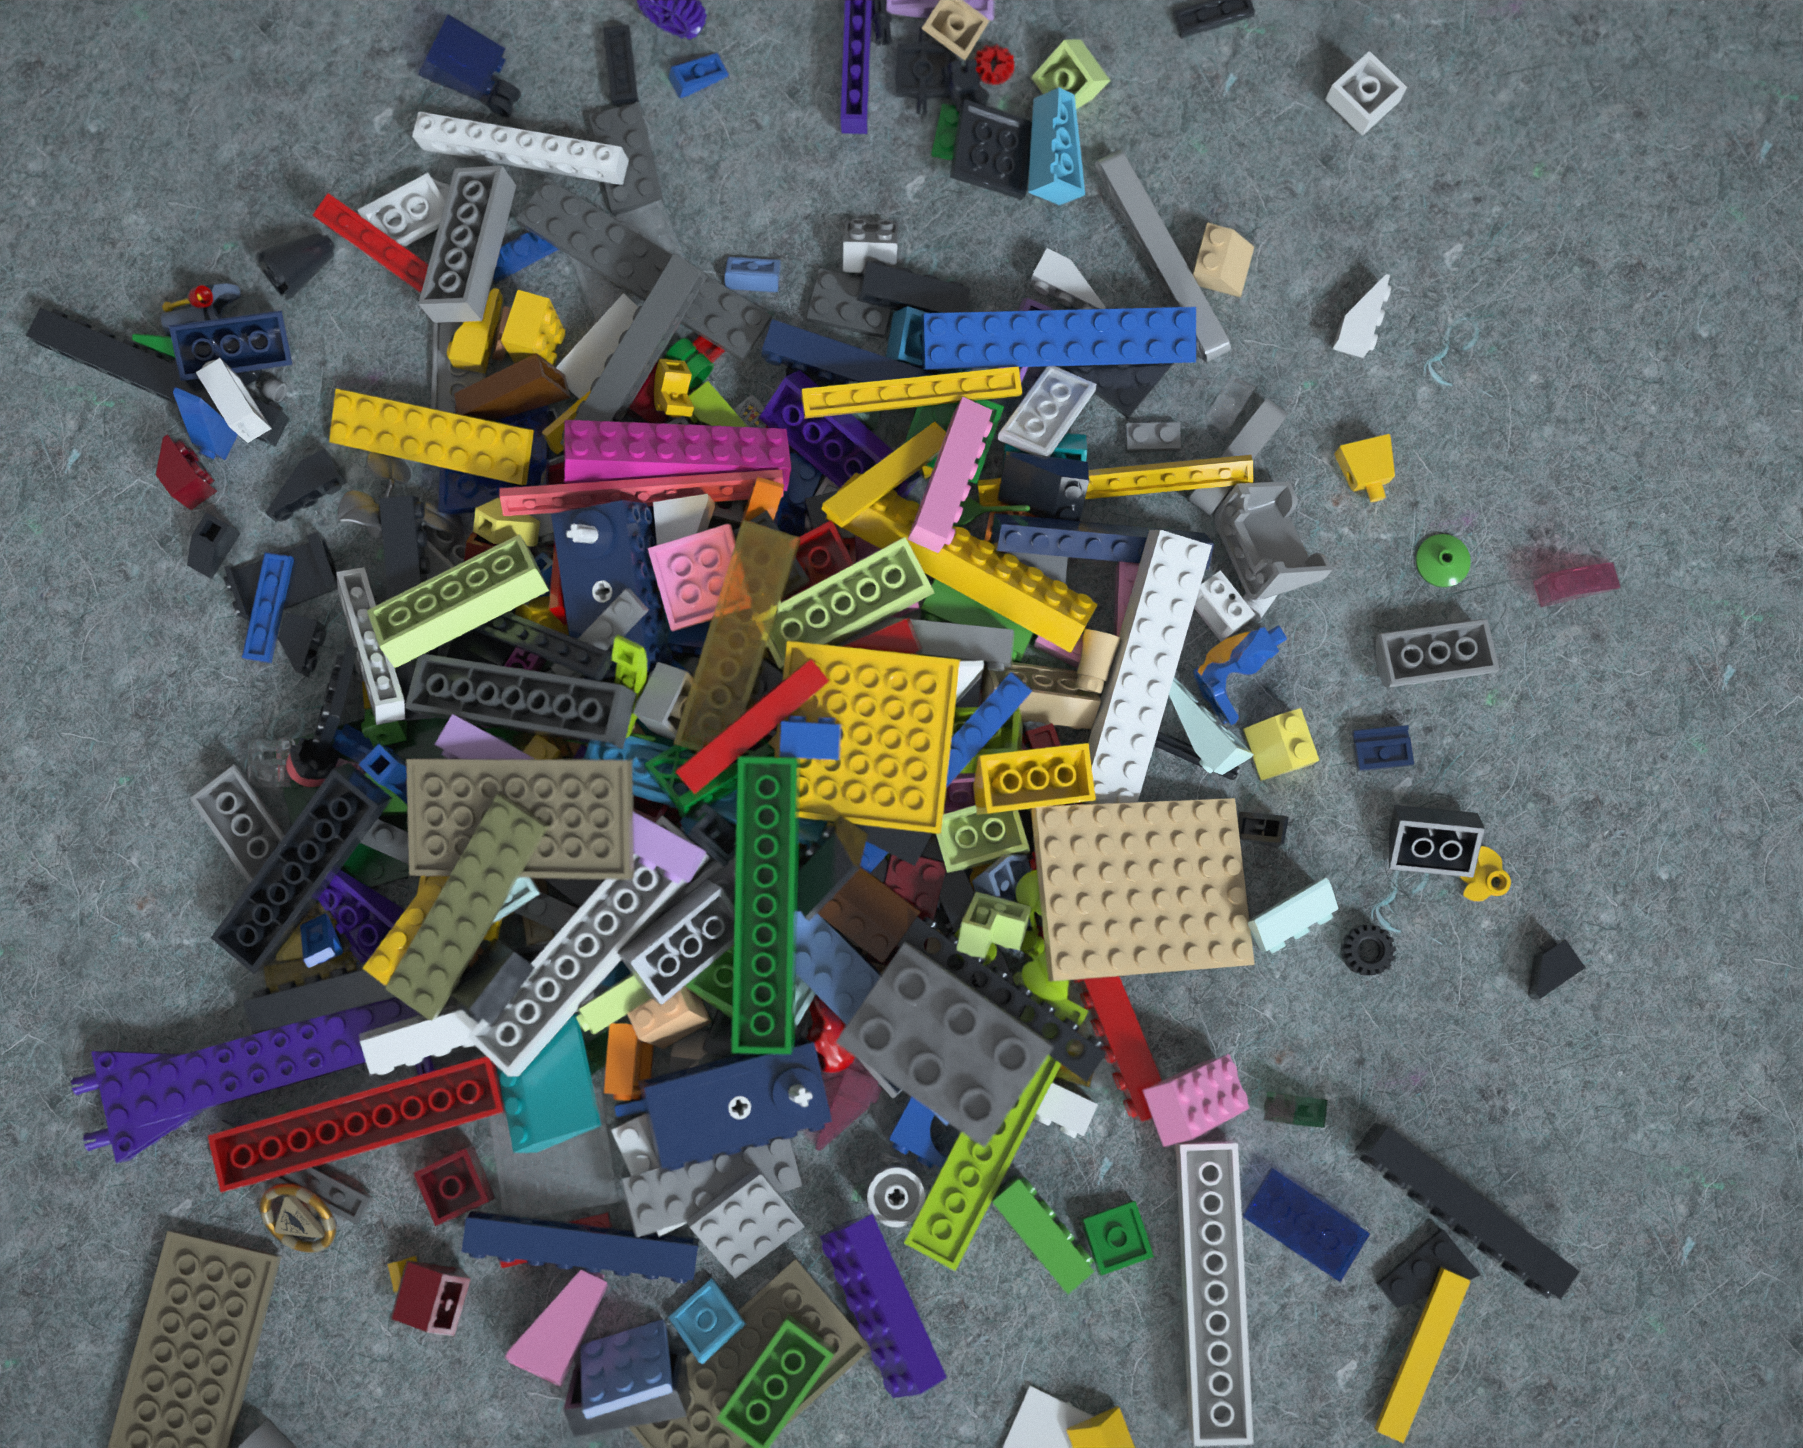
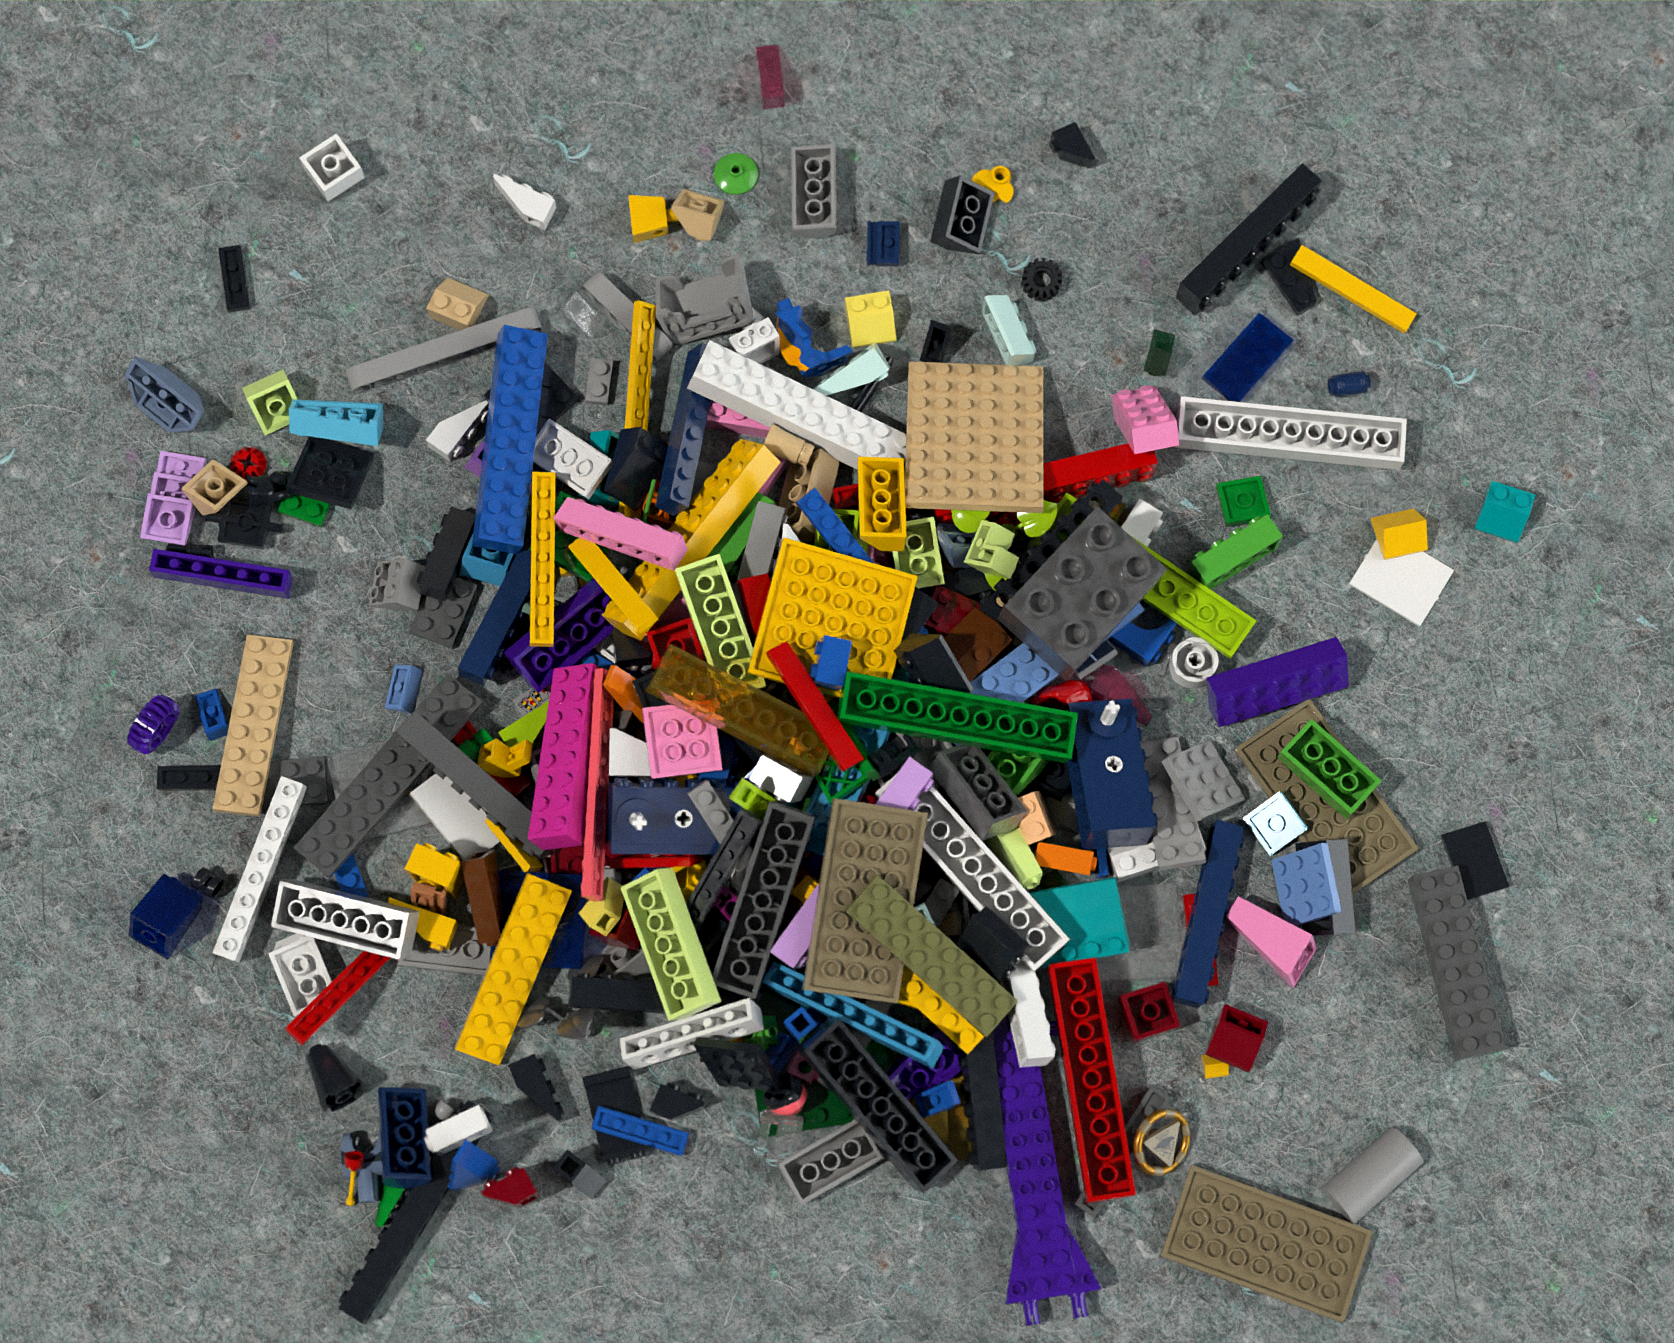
camera: 85 degrees left, 5 degrees down
none -> tan plate [213,635,294,817]
none -> tan slope [671,189,725,241]
none -> dark azure brick [763,961,944,1069]
none -> dark blue head [1327,371,1371,398]

